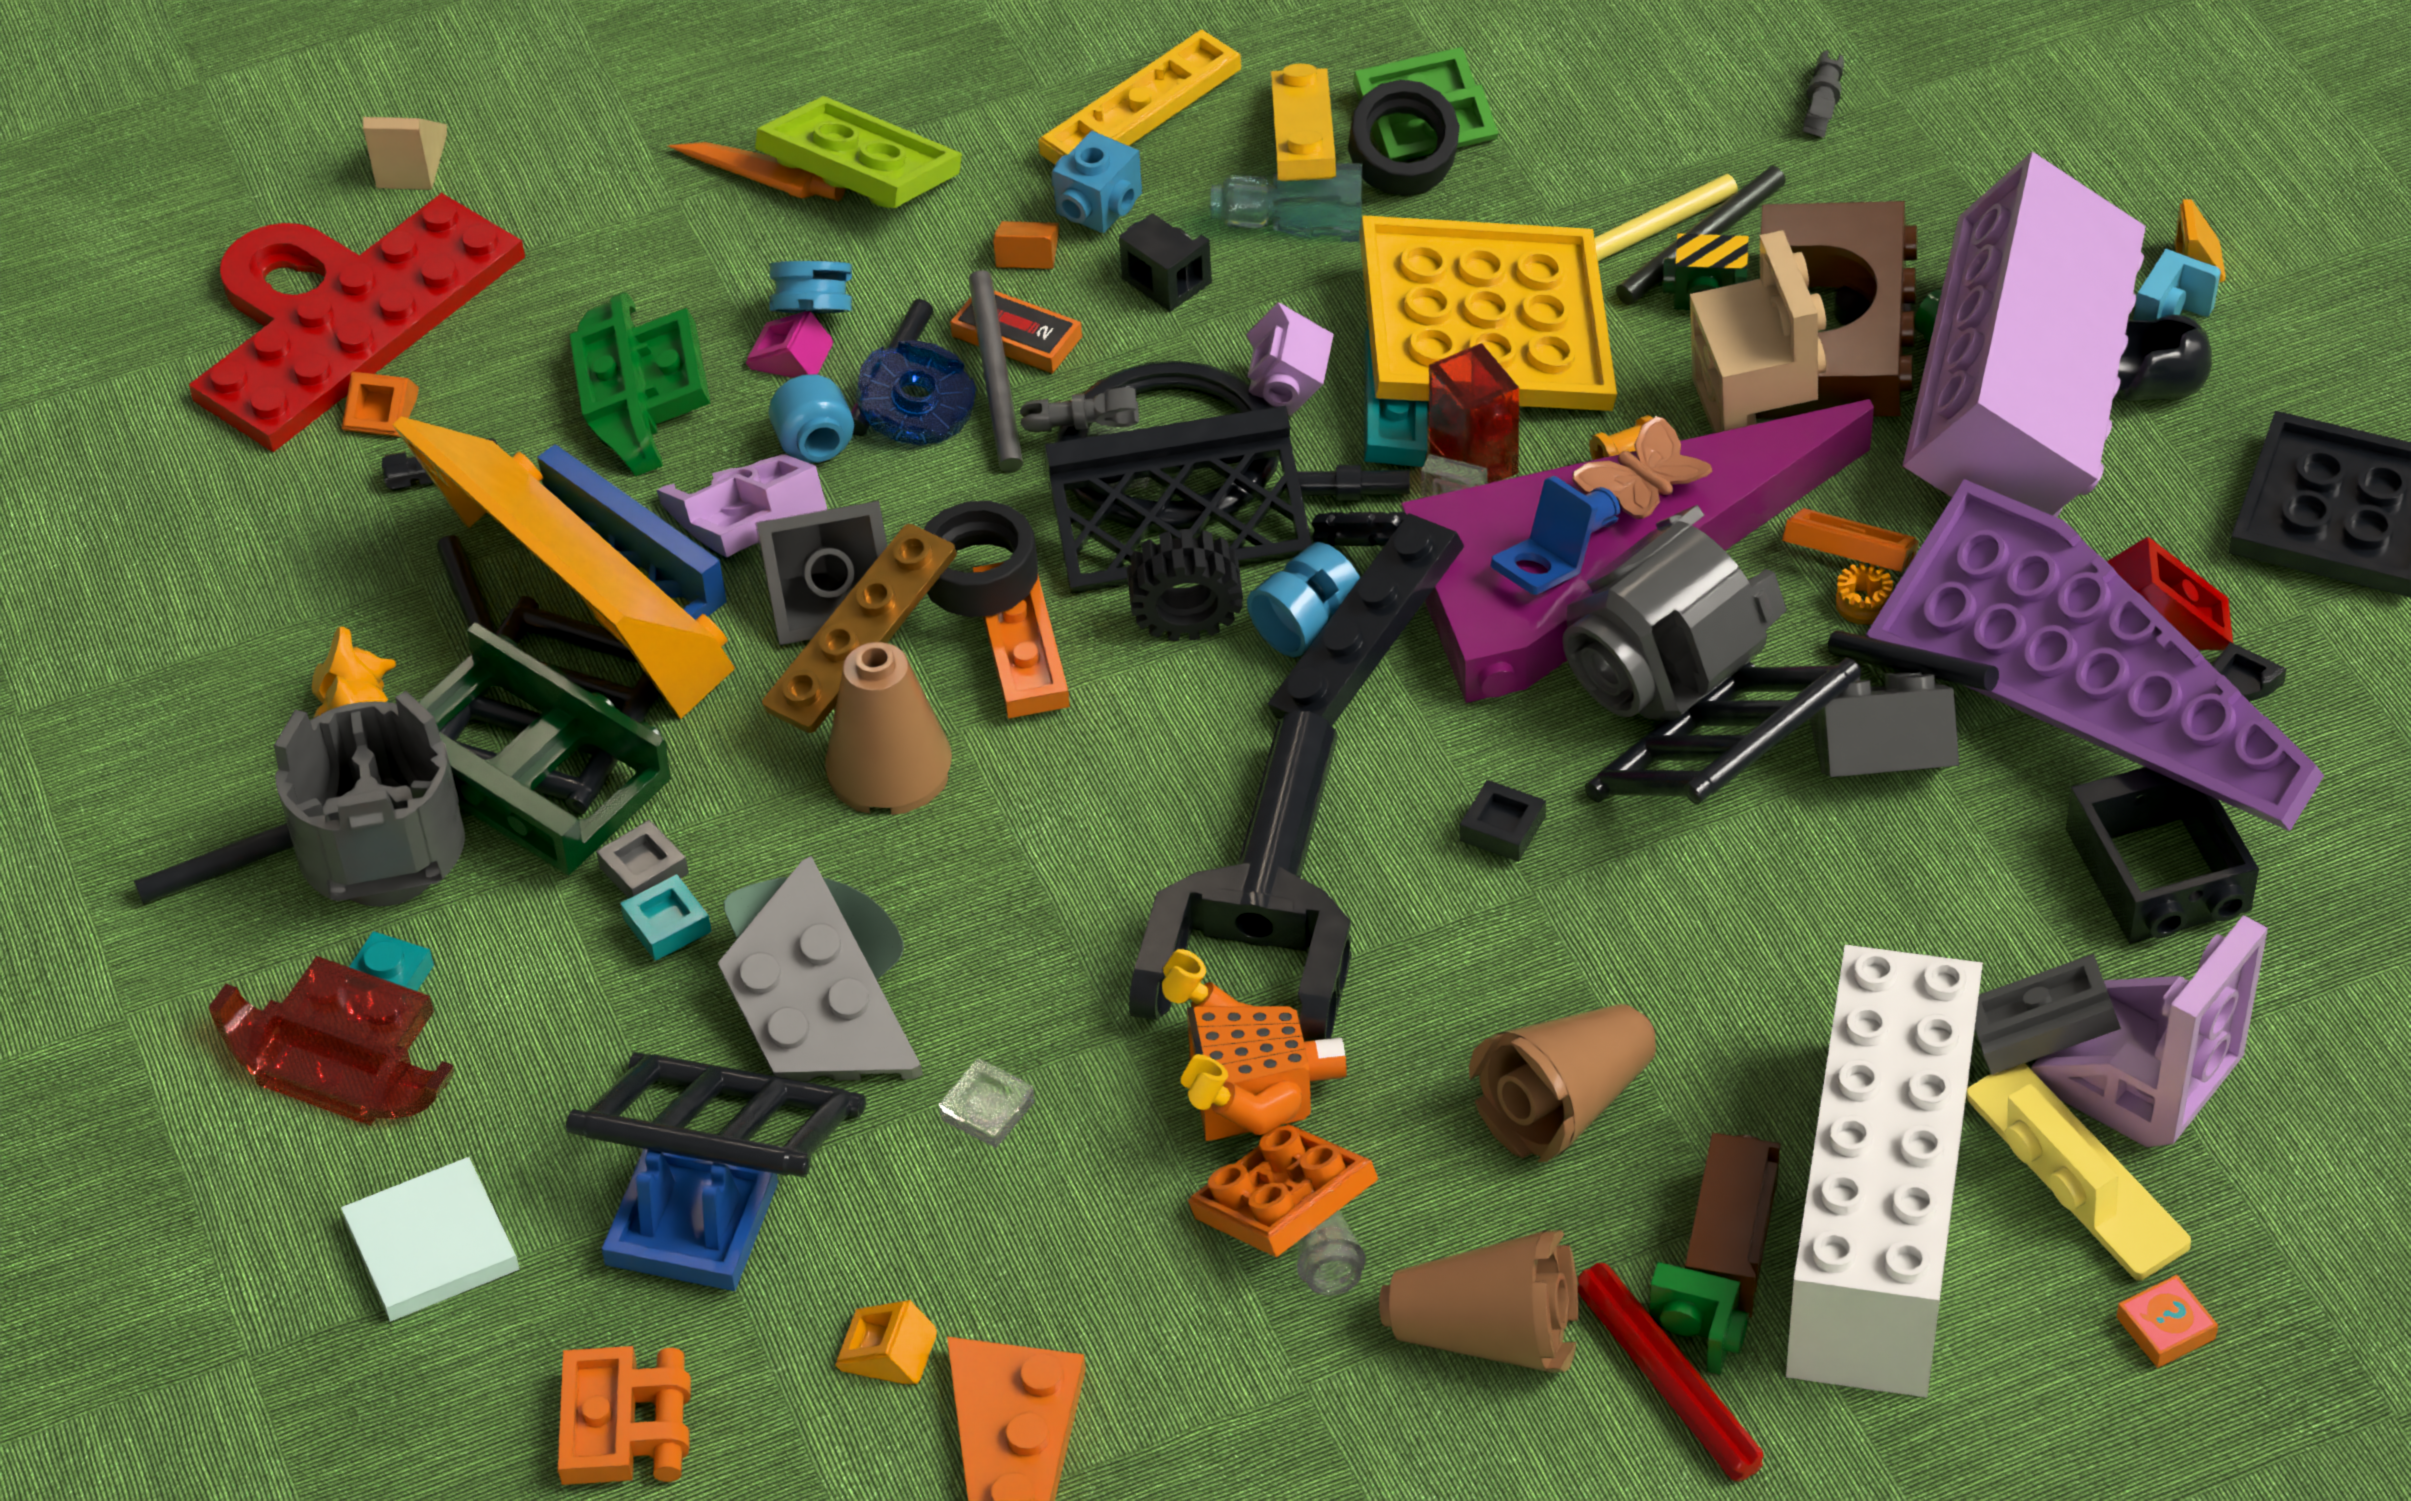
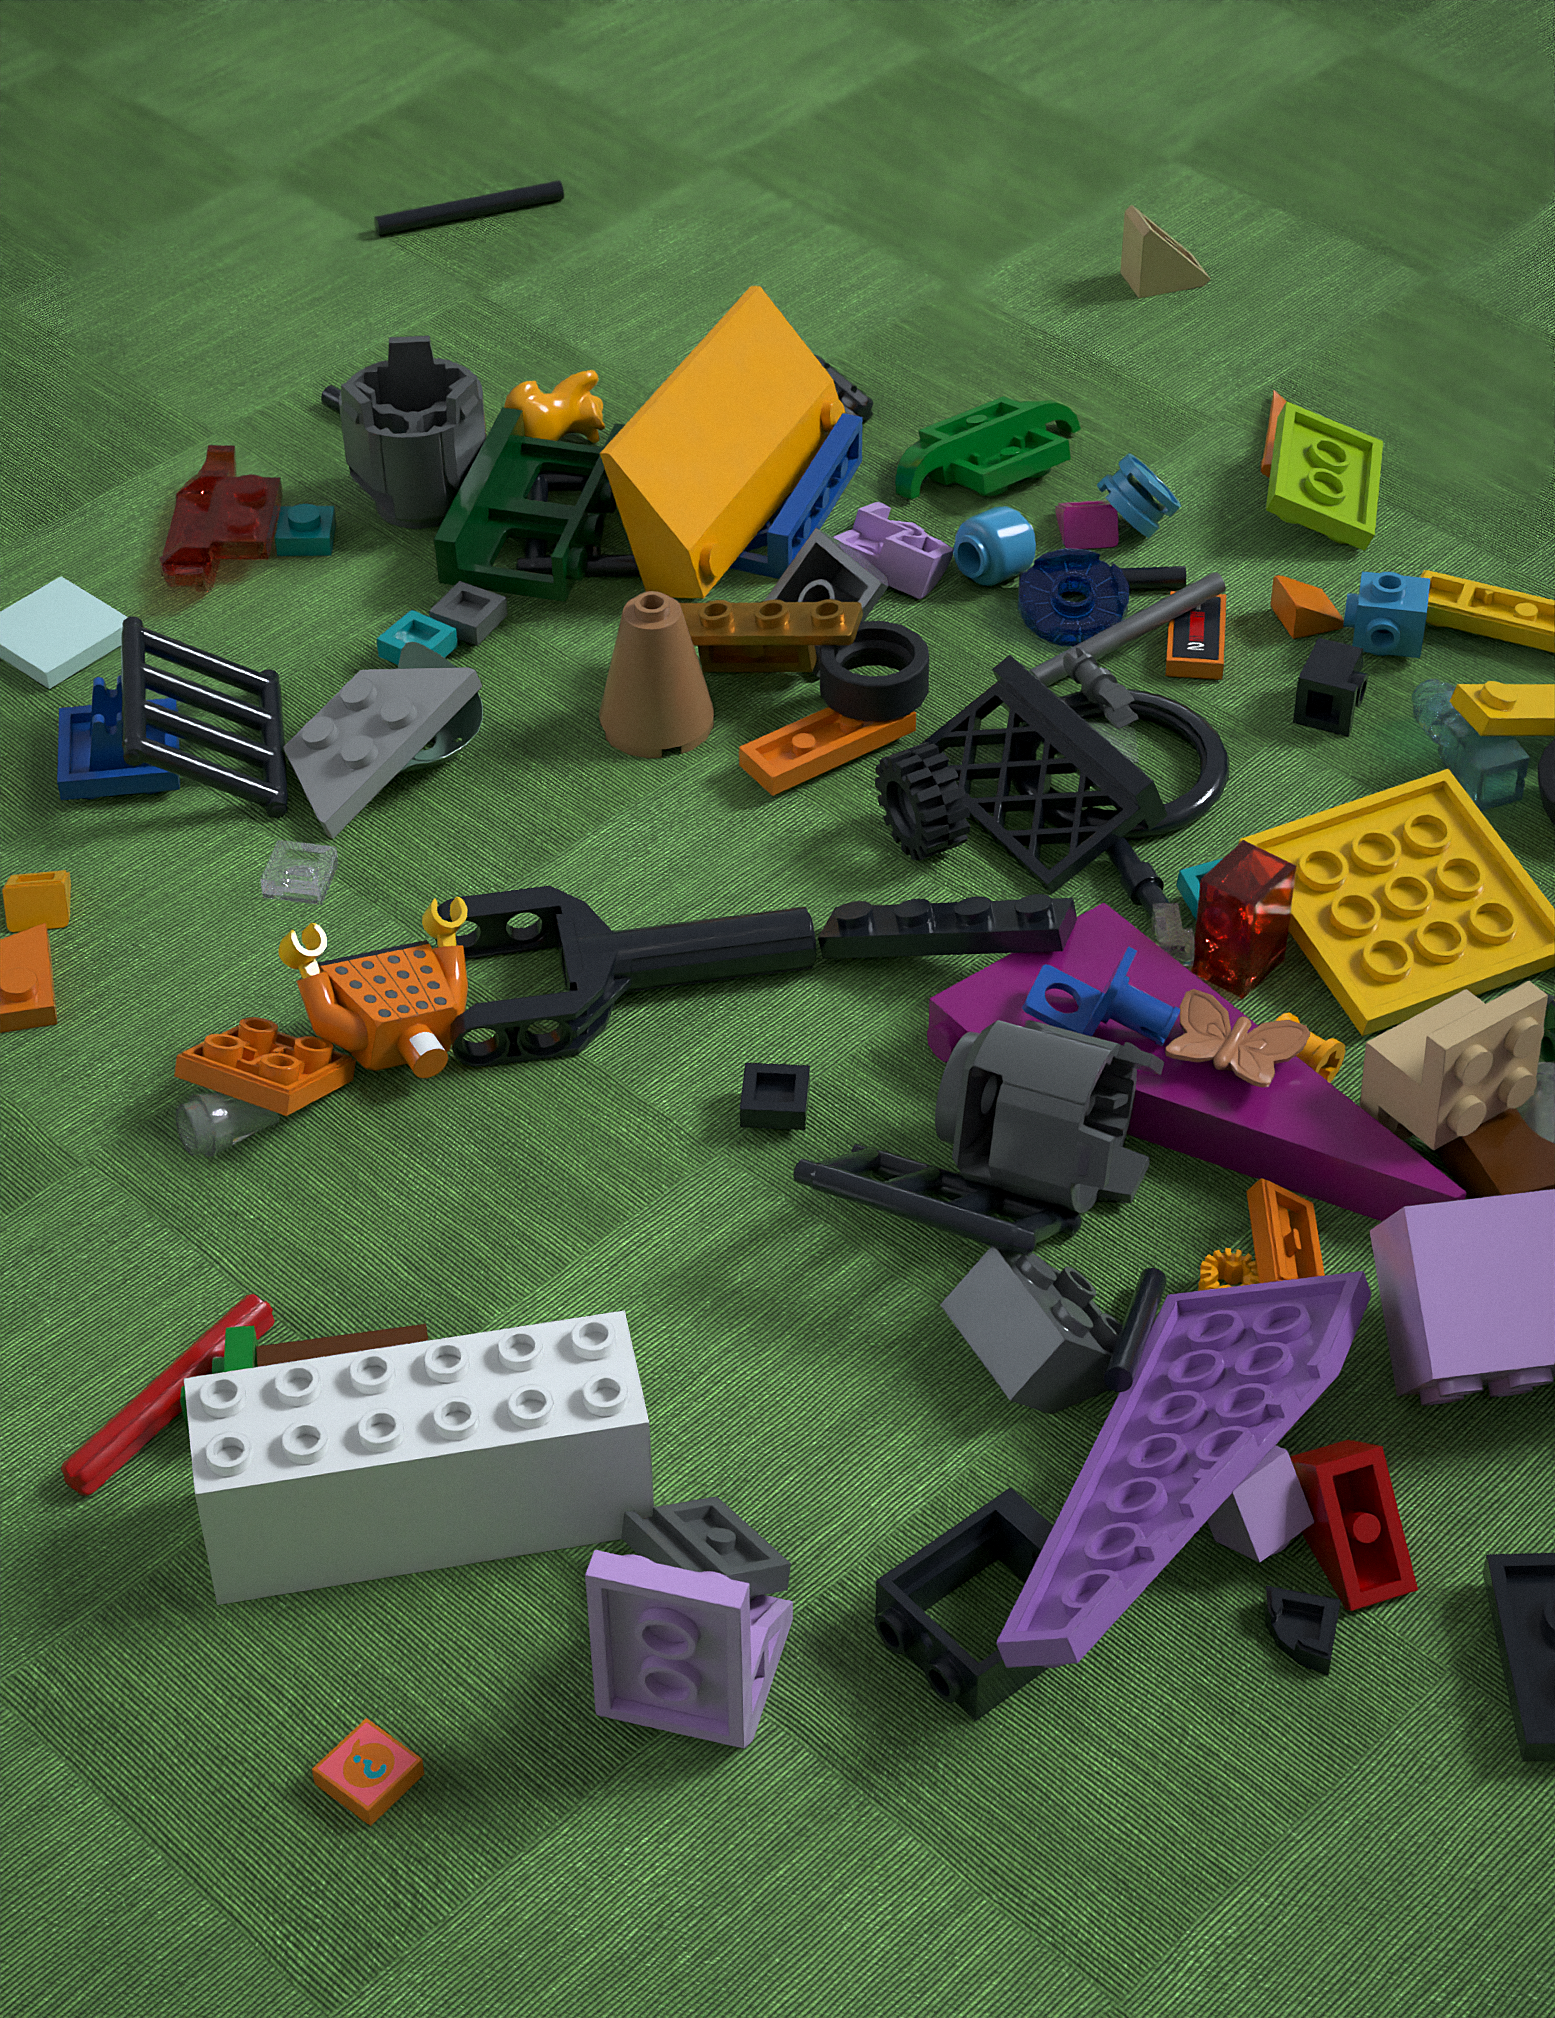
camera: 65 degrees right, 5 degrees down
red plate [189,193,525,452] -> none
orange slope [341,372,419,437] -> none
lavender window [1246,302,1334,416] -> none
dark azure wheel [1247,542,1360,658] -> none
black axle [1311,512,1408,546] -> none
medium nougat cone [1379,1230,1579,1373] -> none
medium nougat cone [1469,1004,1656,1162] -> none
light yellow bracket [1967,1063,2191,1281] -> none

